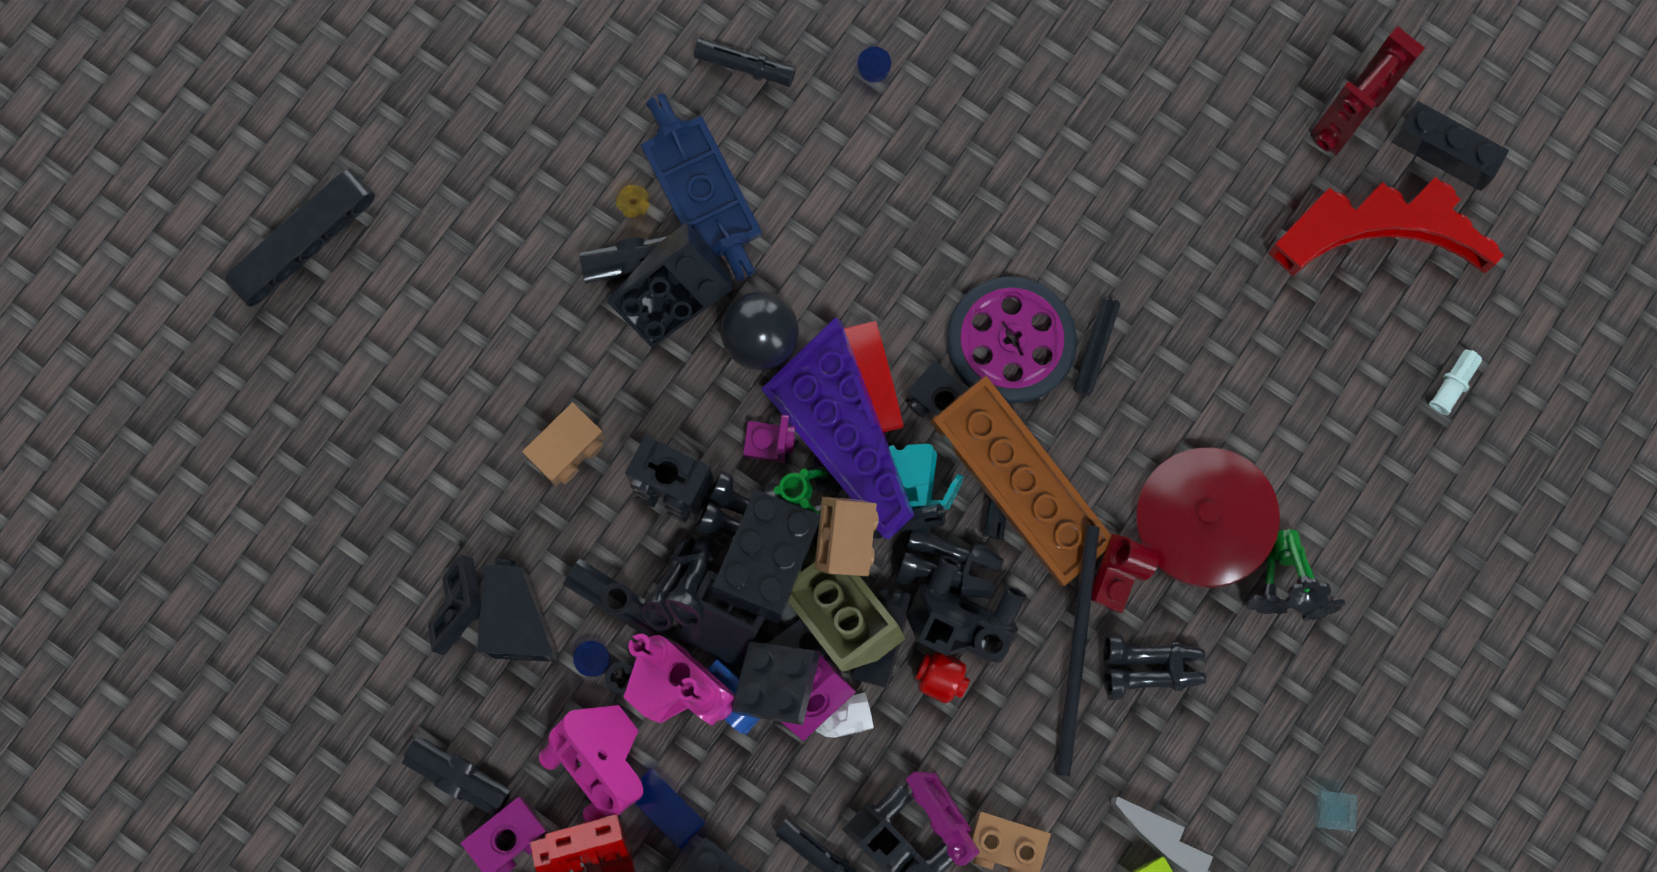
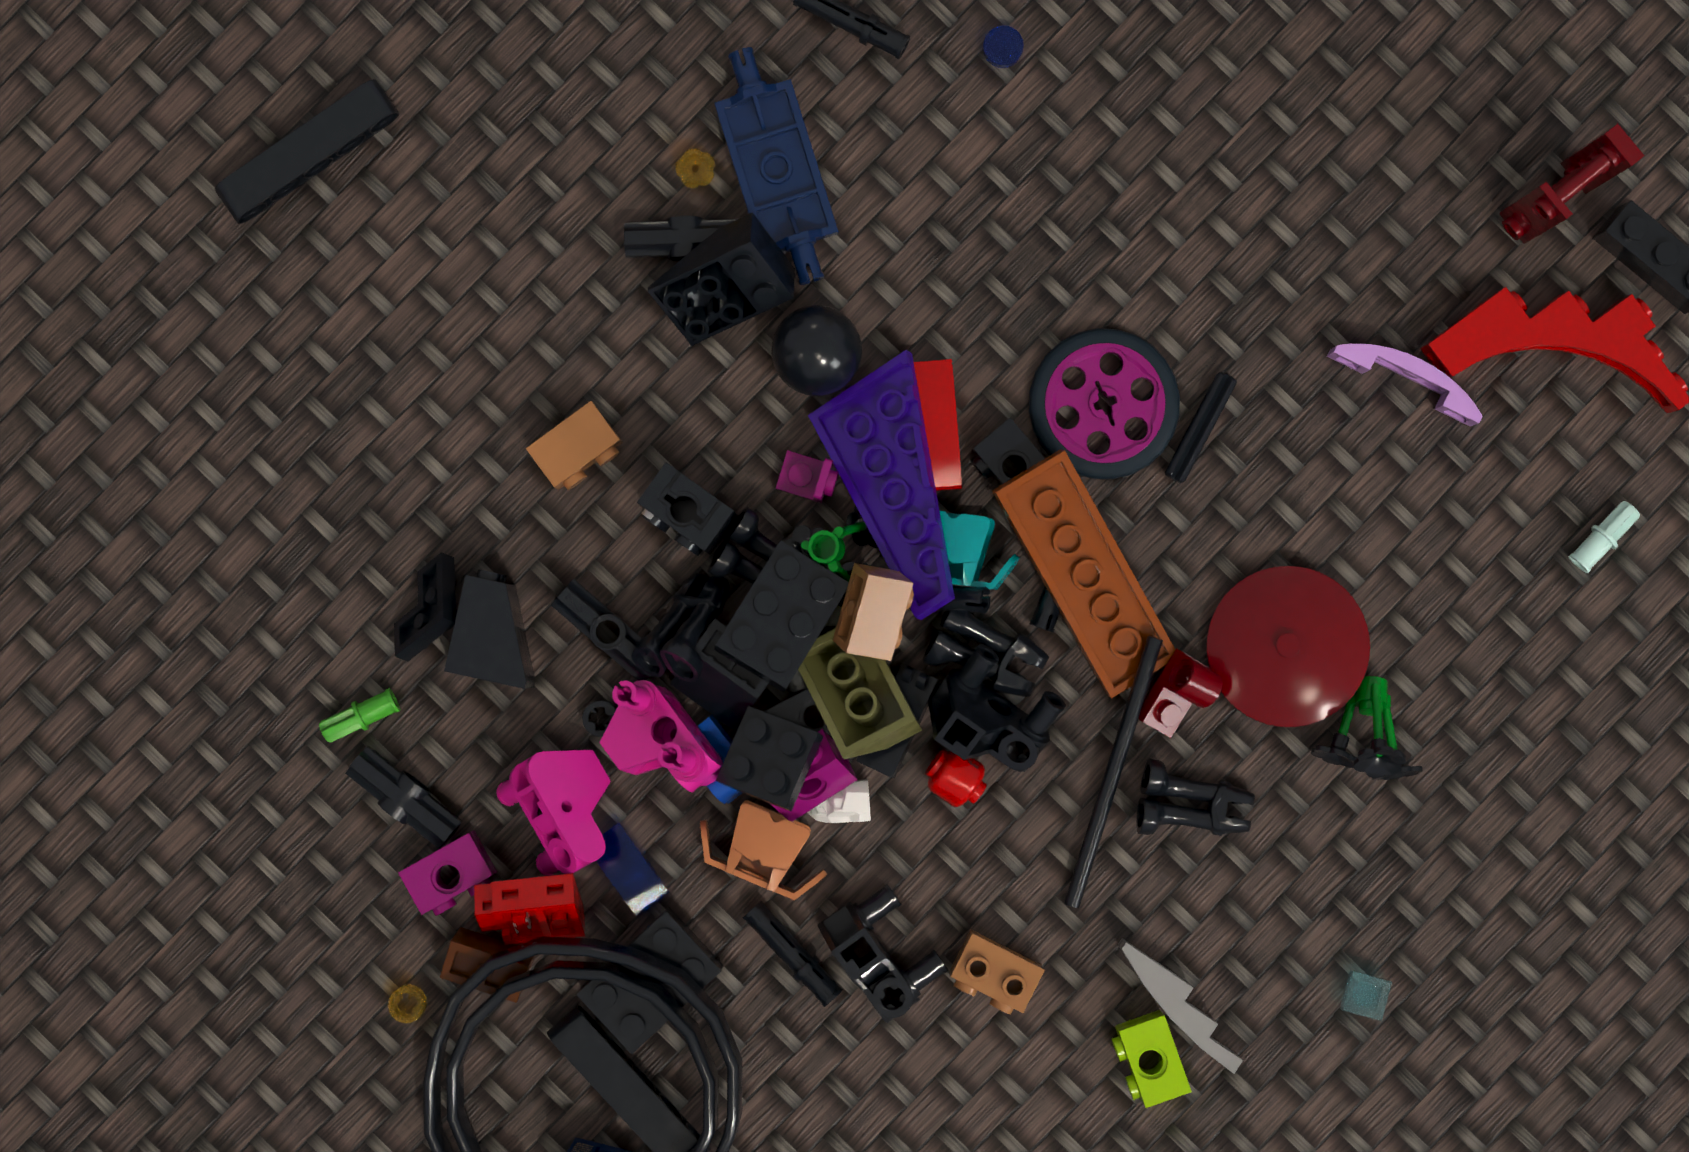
camera: 10 degrees right, 10 degrees up
clear blue tile [573,641,610,677] -> none
magenta hinge [905,772,980,866] -> none
none -> bright green axle [319,688,401,742]
none -> nougat piece [700,800,827,900]
none -> lavender slope [1327,344,1483,426]

